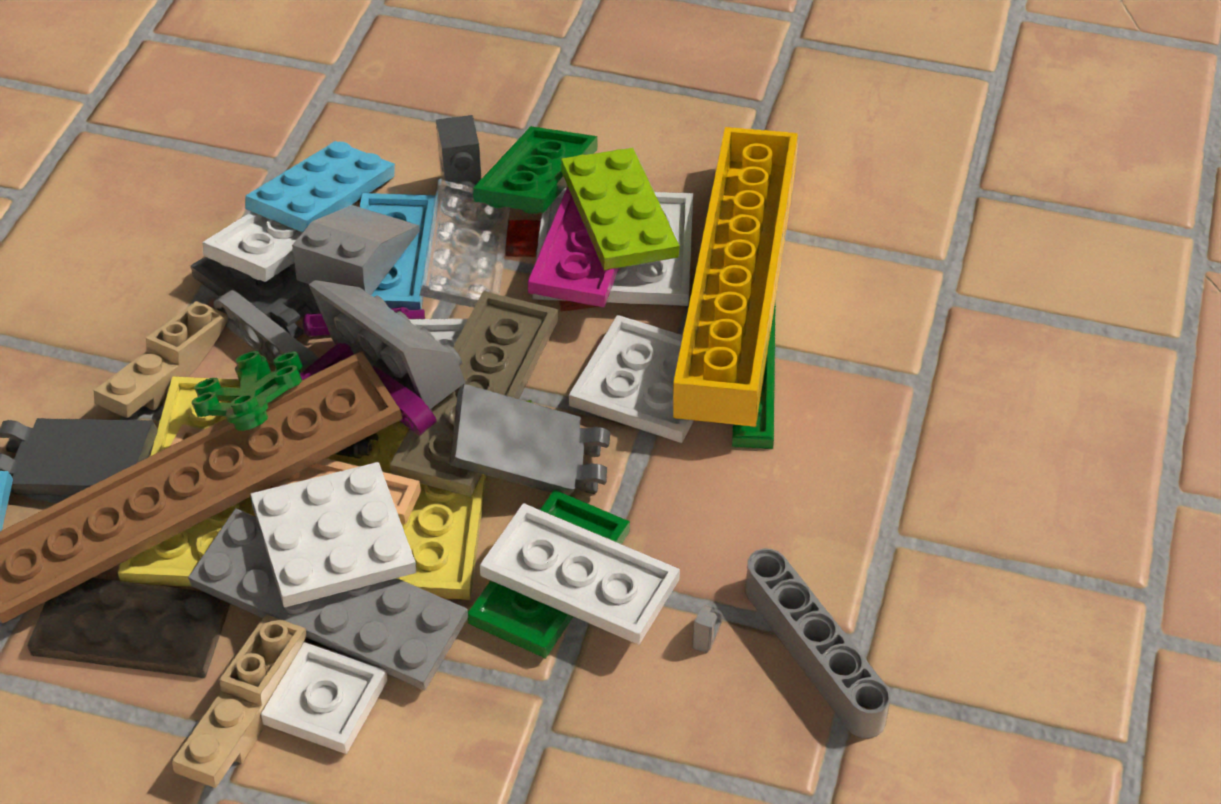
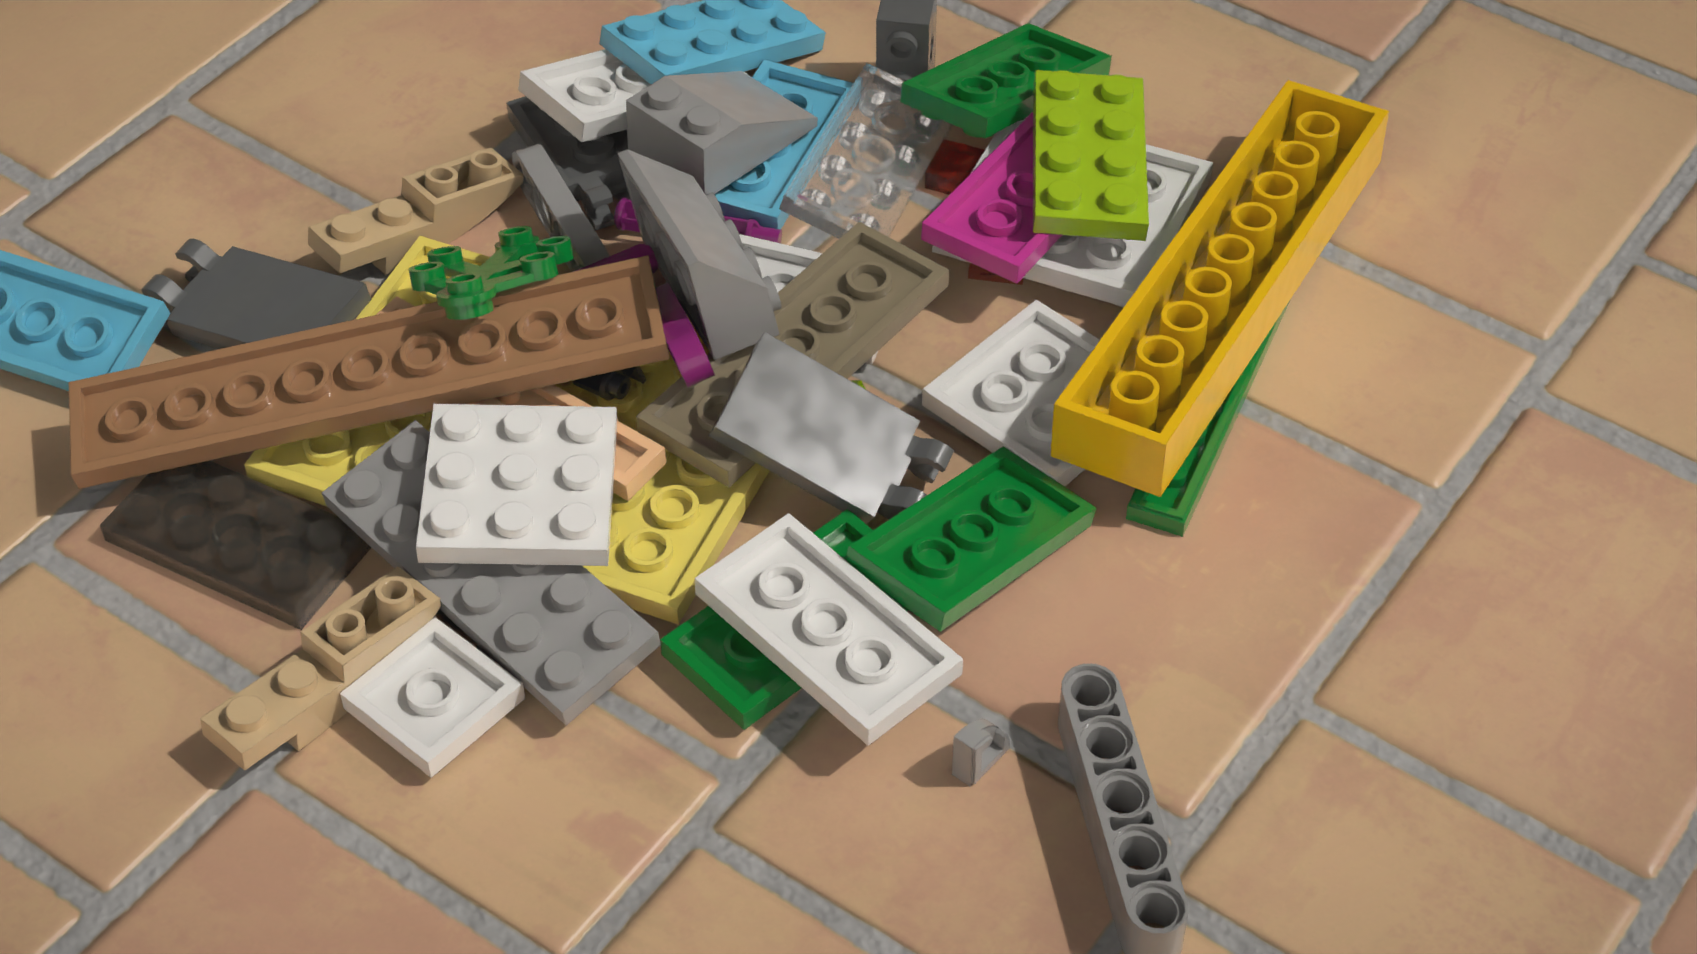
camera: 20 degrees right, 0 degrees up
none -> green plate [846,446,1097,632]

